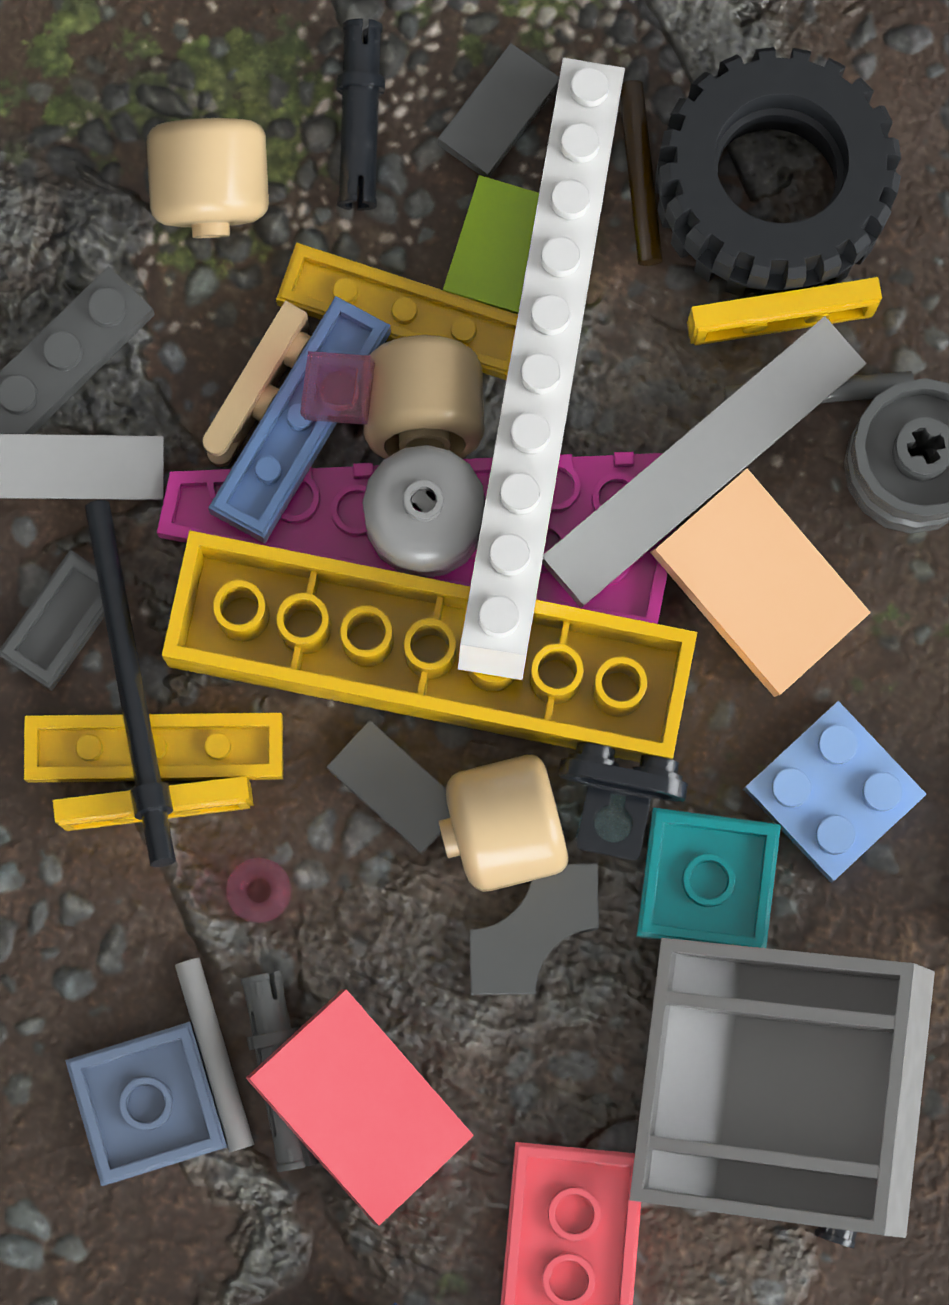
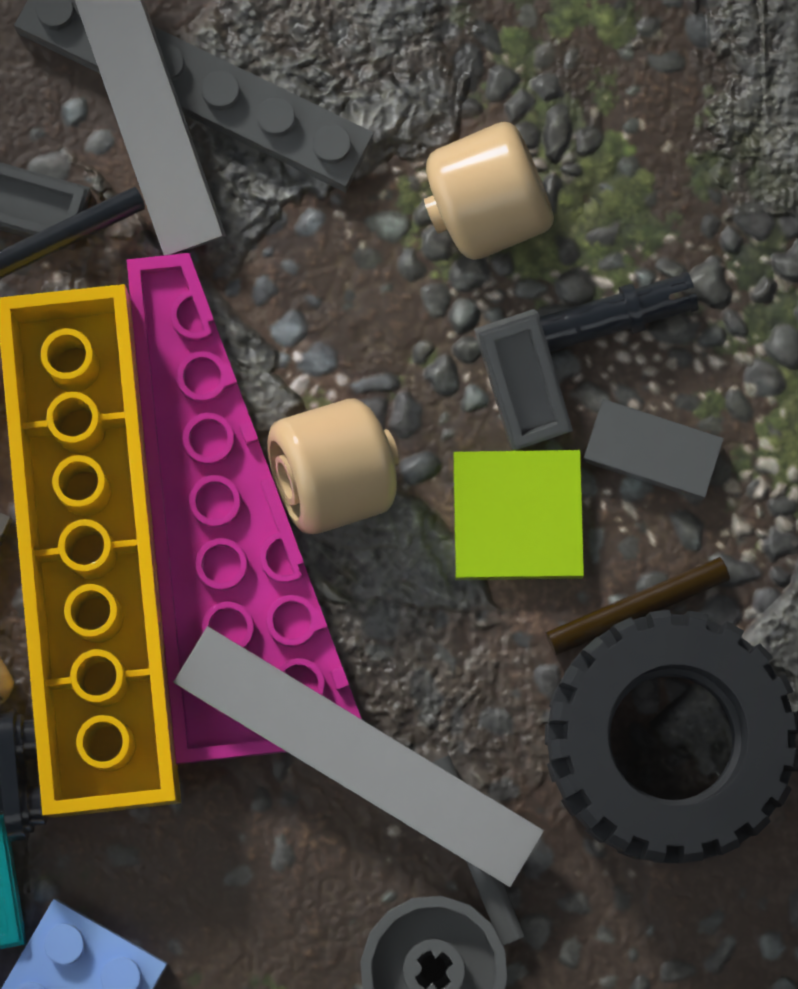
camera: 70 degrees right, 0 degrees up
tan hinge [203,301,311,467] -> none
medium blue tile [208,296,391,544] -> none
yellow tile [276,242,518,381] -> none
clear pink plate [300,351,375,425] -> none
light grey head [362,445,485,578] -> none
white brick [458,58,625,680] -> none
light nougat tile [650,468,871,697] -> none
yellow tile [687,277,882,346] -> none
none -> dark grey tile [474,309,573,451]

